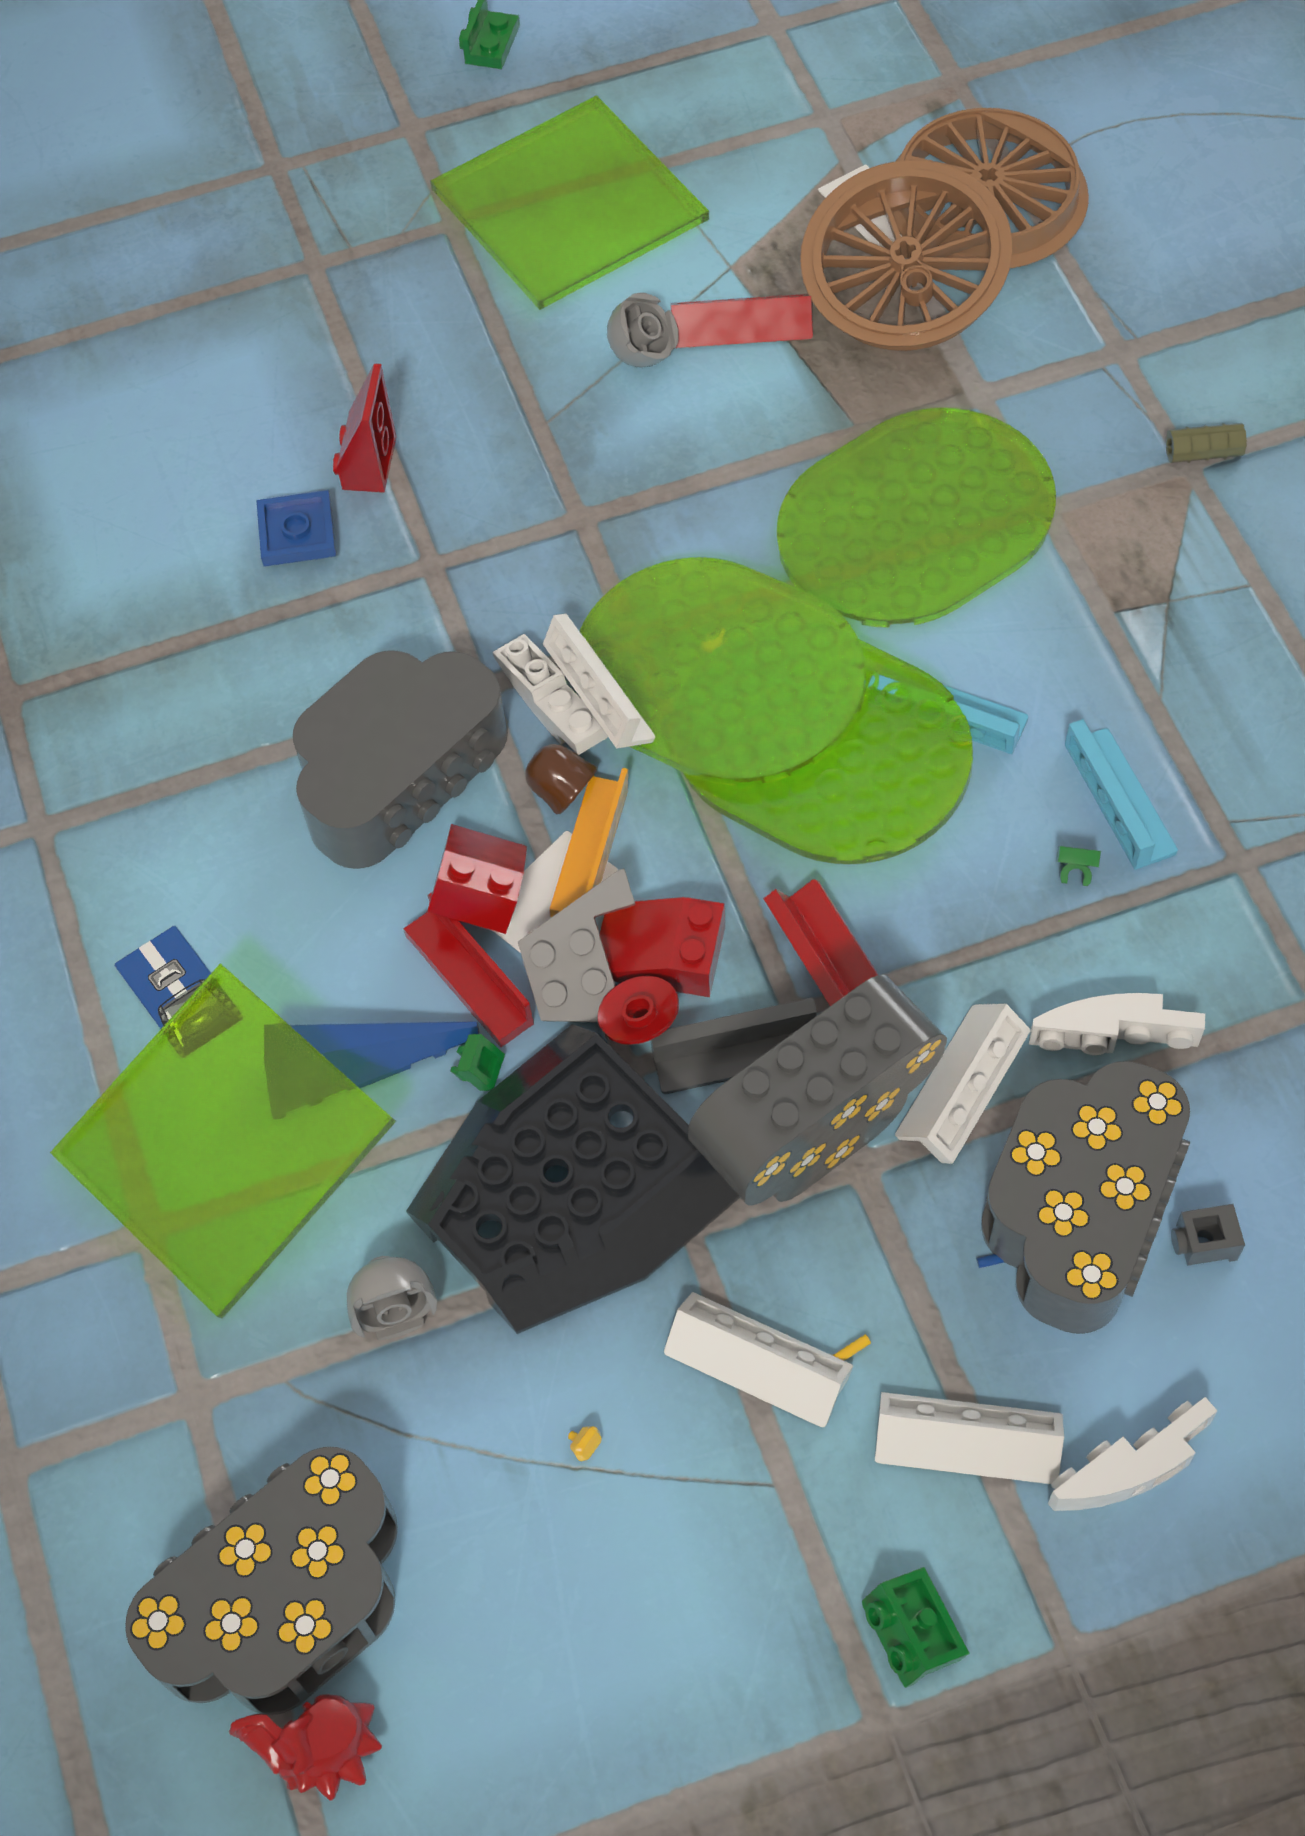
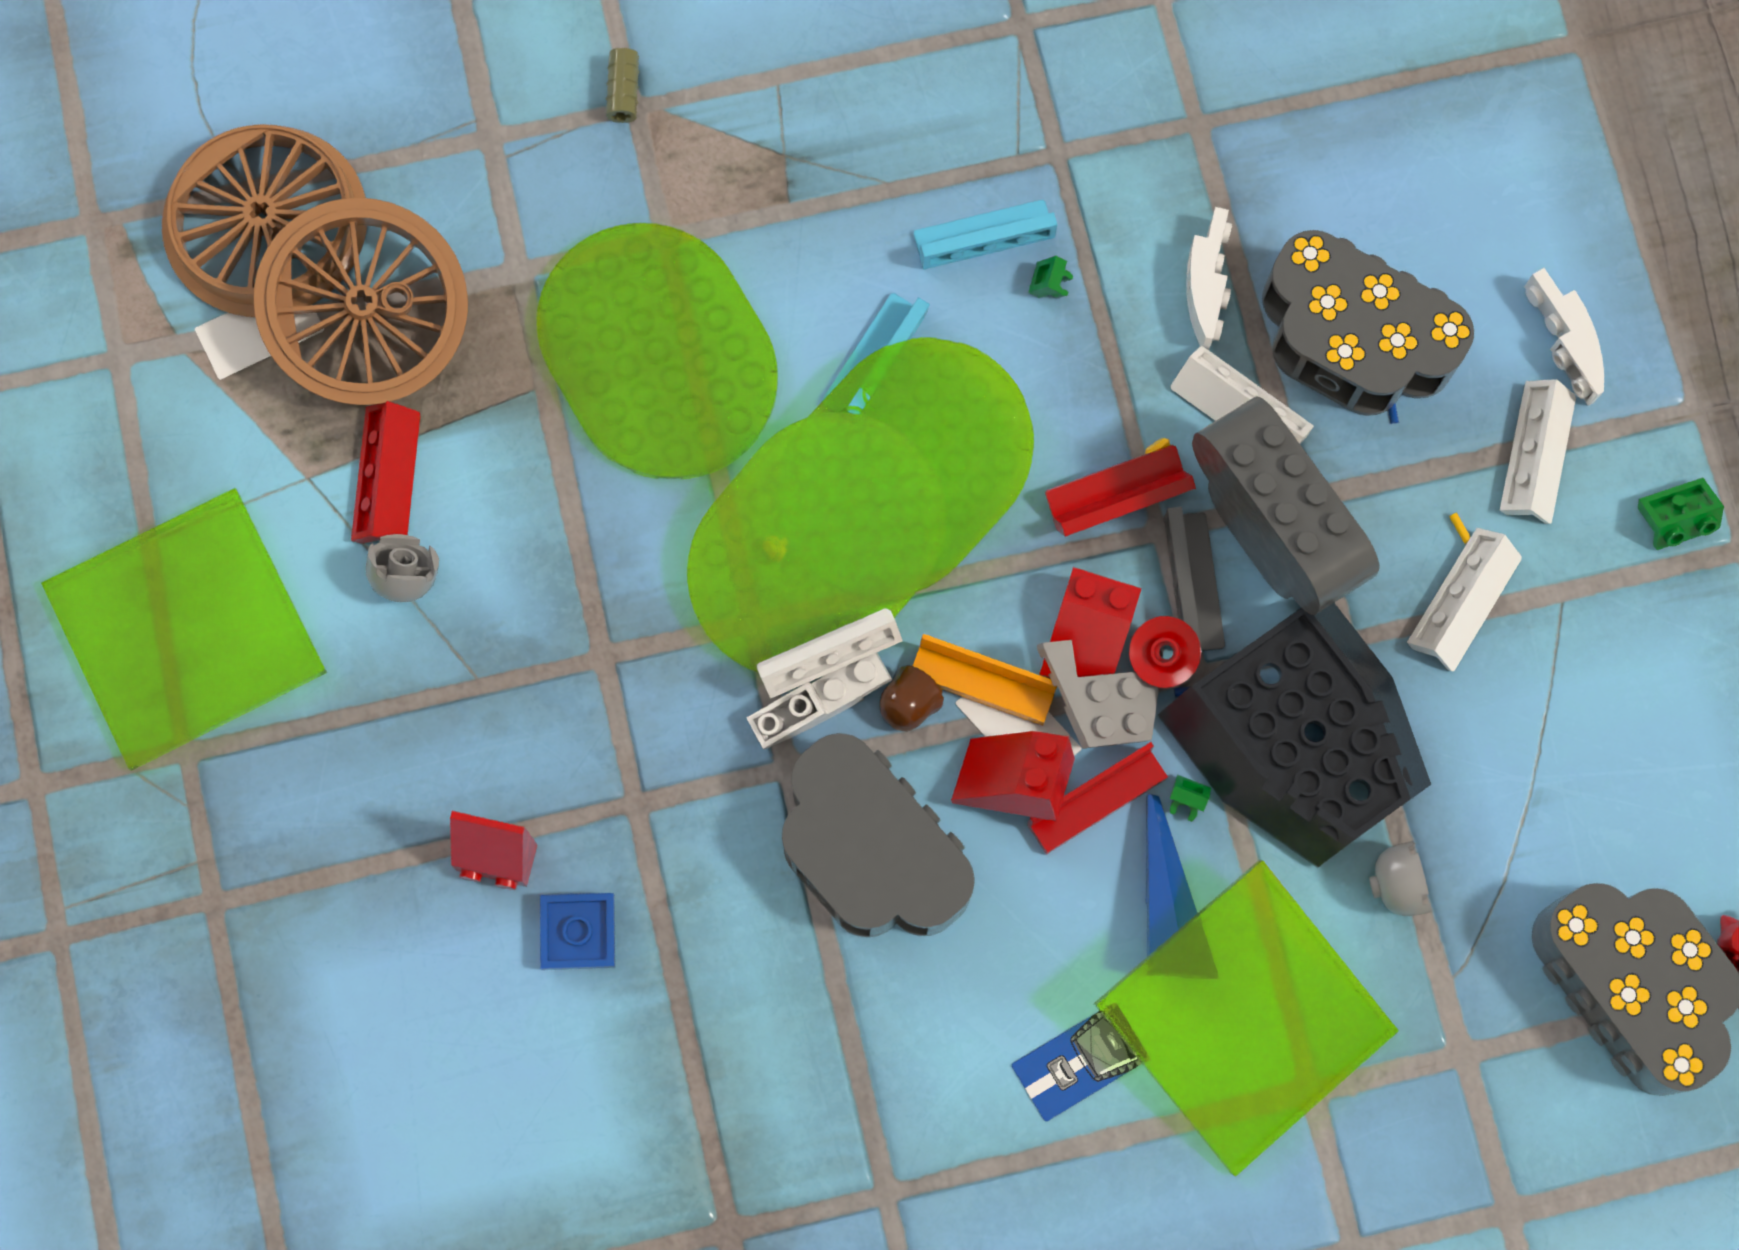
camera: 90 degrees left, 15 degrees up
yellow rock [568,1426,602,1461] -> none
dark grey brick [1171,1204,1245,1266] -> none

